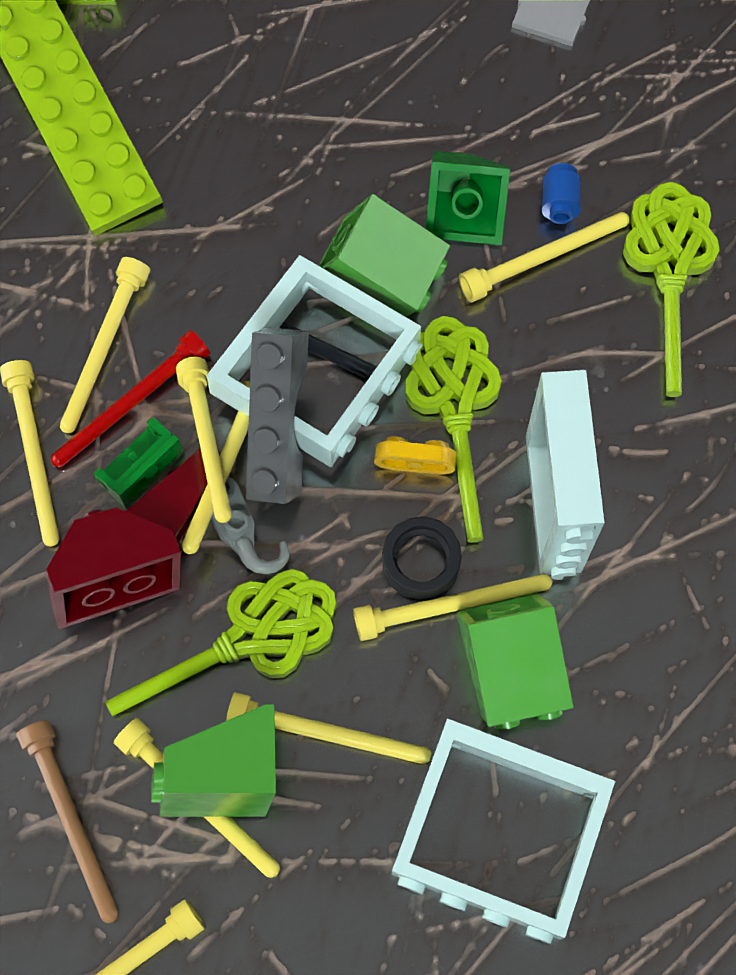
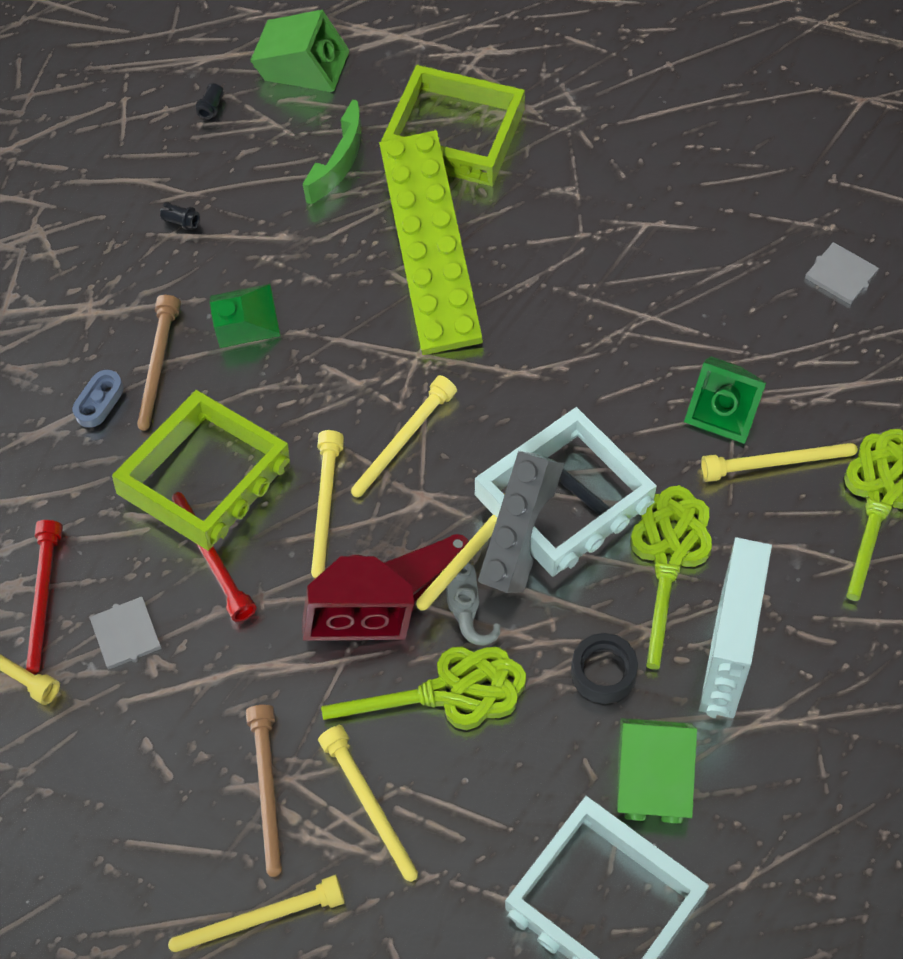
camera: 20 degrees right, 10 degrees down
red piece [50,330,211,468] -> none
green hinge [93,417,184,509] -> none
bright green slope [151,704,276,817] -> none
light yellow piece [176,357,232,523] -> none
light yellow piece [226,692,432,764] -> none
bright green slope [318,194,450,317] -> none
light yellow piece [353,574,552,641] -> none
yellow plate [374,436,457,475] -> none
blue brick [542,163,581,224] -> none

